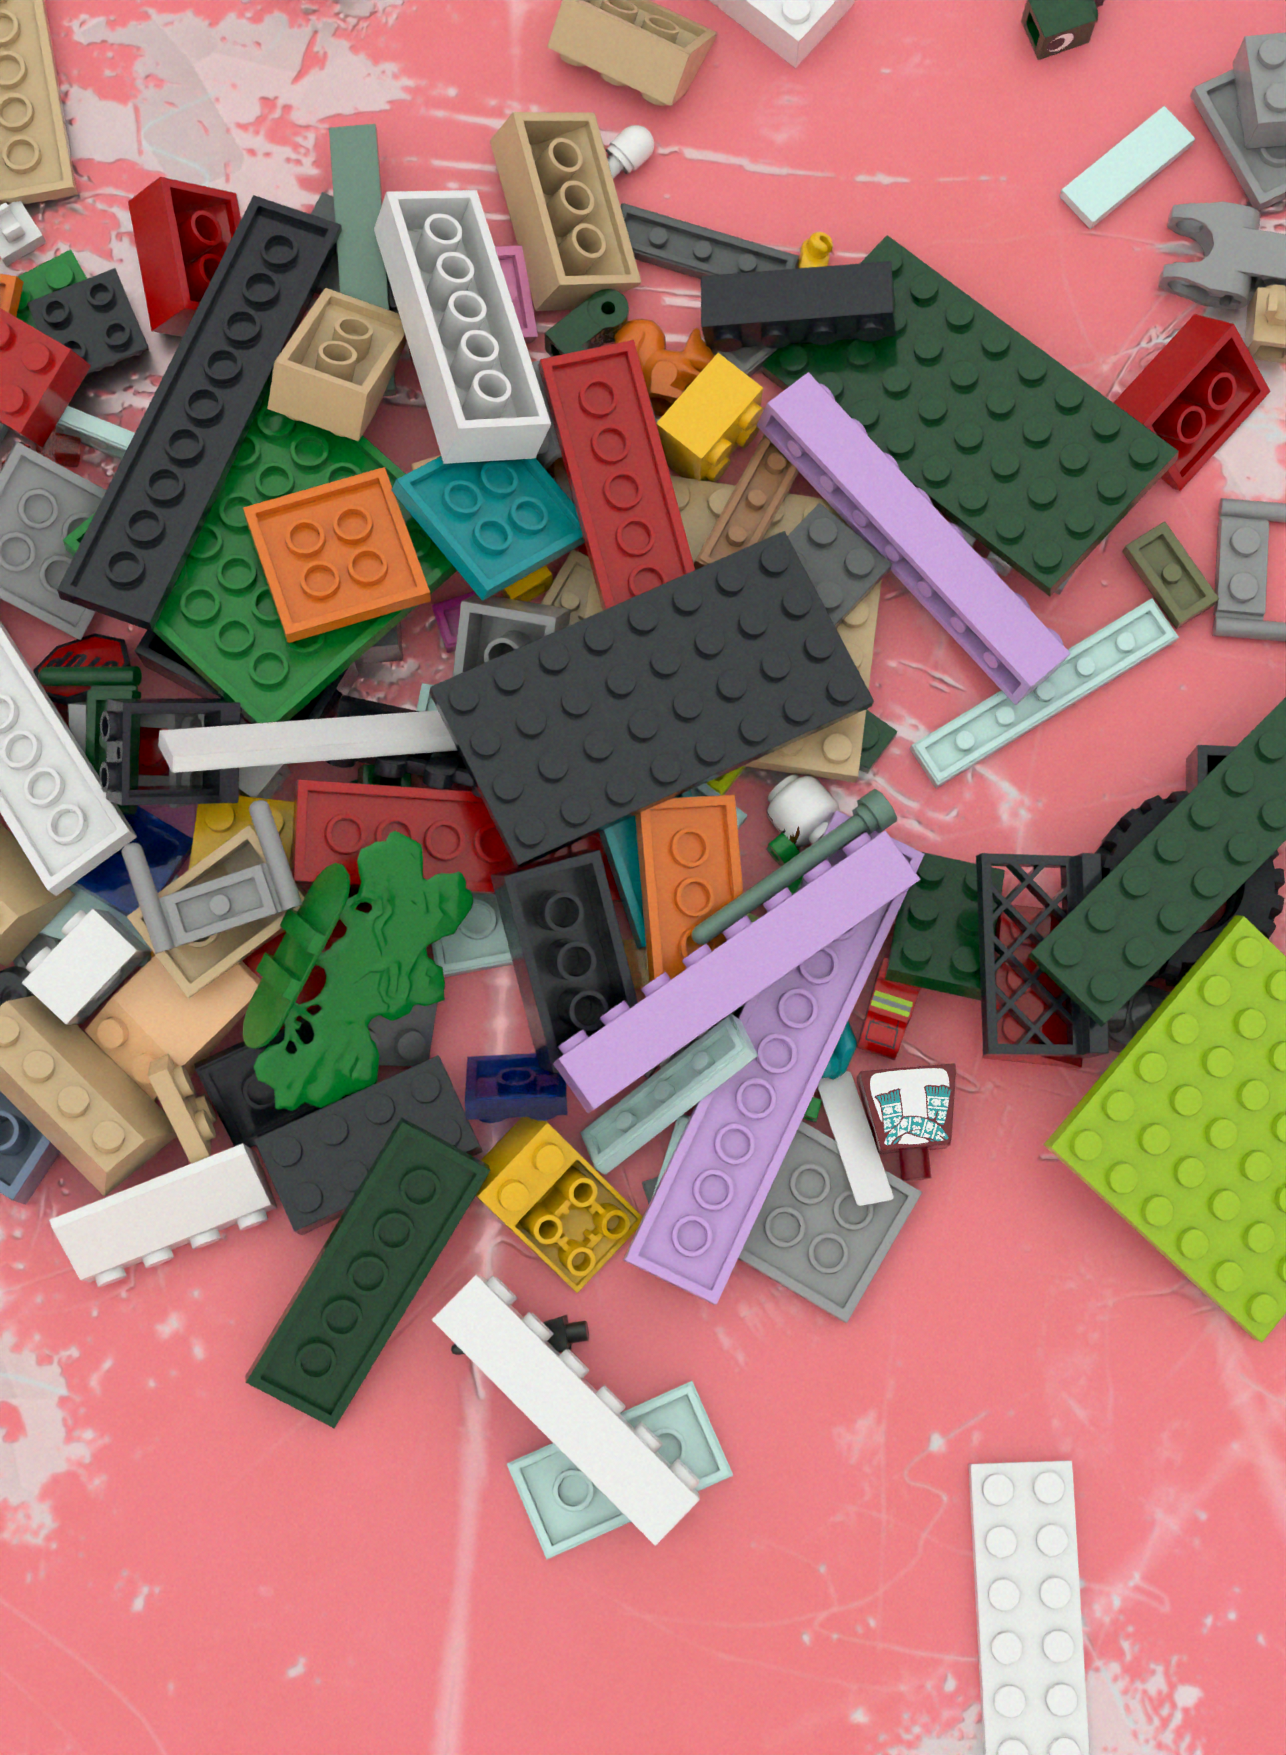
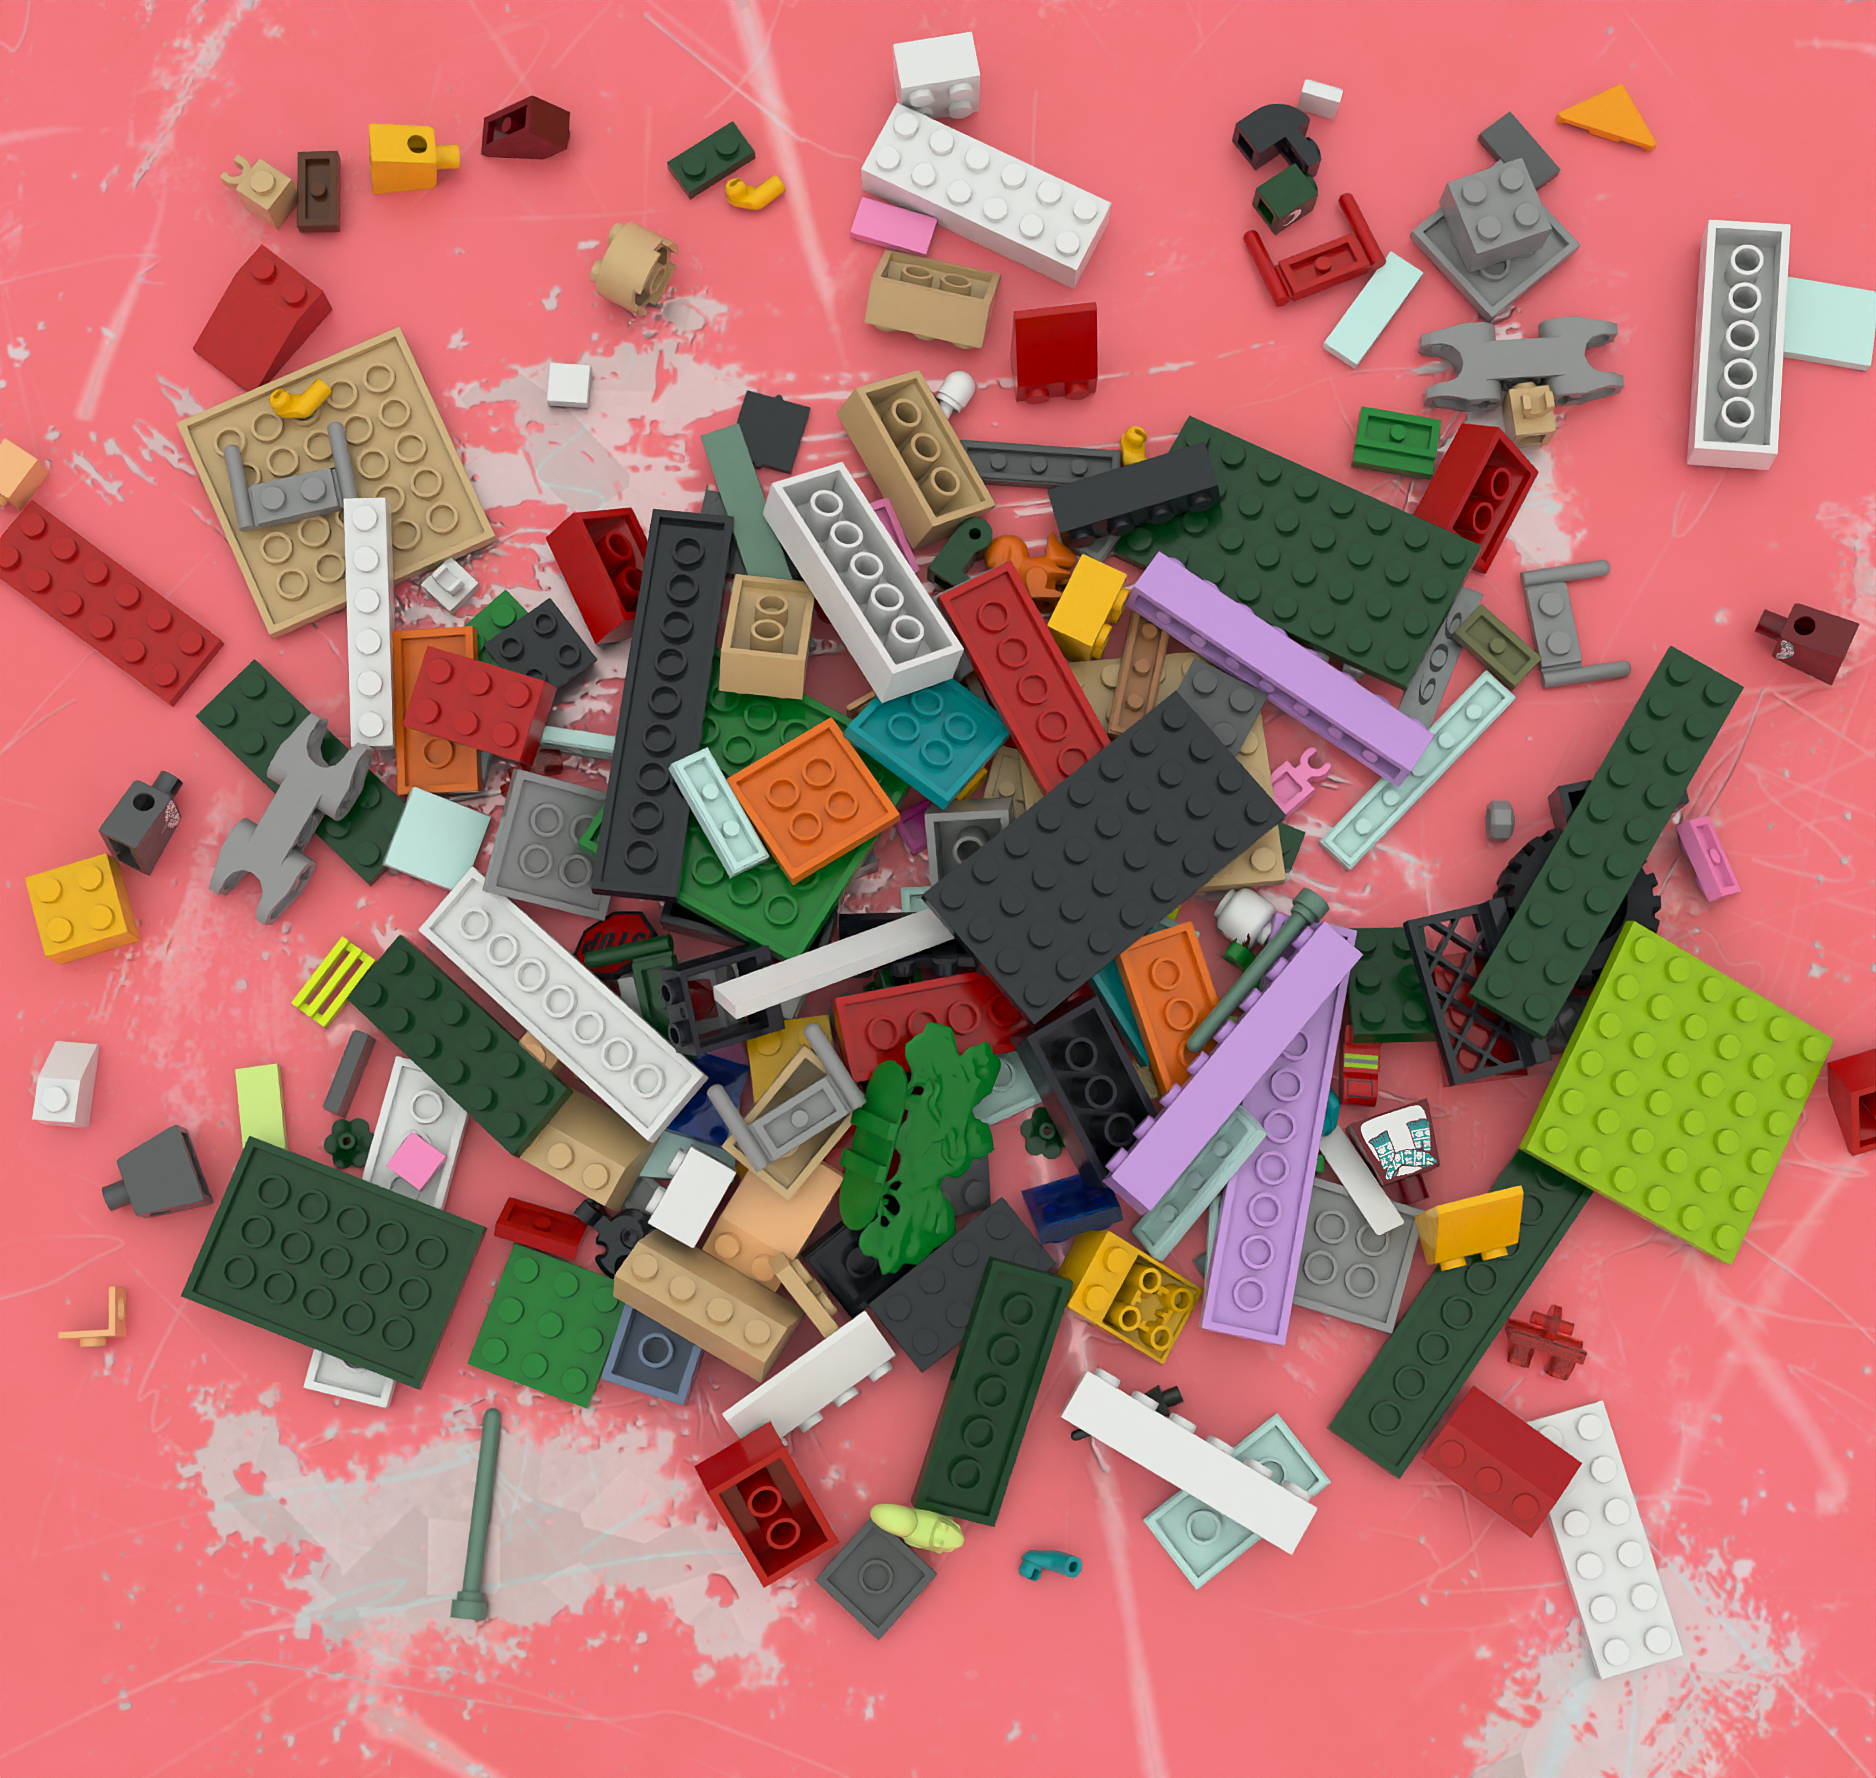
camera: 15 degrees left, 0 degrees up
none -> white tile [547,363,592,408]
none -> light aqua tile [668,747,770,878]
none -> red brick [694,1421,840,1588]
none -> black piece [736,390,811,474]
none -> dark grey plate [815,1518,937,1640]
none -> yellowish green animal [870,1503,965,1554]
none -> red slope [1010,302,1098,404]
none -> teal arm [1018,1550,1082,1581]
none -> dark green plant [1020,1107,1065,1159]
none -> red plate [1243,193,1386,307]
none -> bright pink plate [1270,747,1331,821]
none -> dark green plate [1326,1143,1594,1479]
none -> green plate [1351,406,1441,480]
none -> flat silver sticker [1398,586,1483,730]
none -> yellow slope [1414,1185,1524,1271]
none -> red slope [1422,1386,1582,1538]
none -> light grey tile [1485,801,1515,841]
none -> clear red hips [1505,1304,1587,1381]

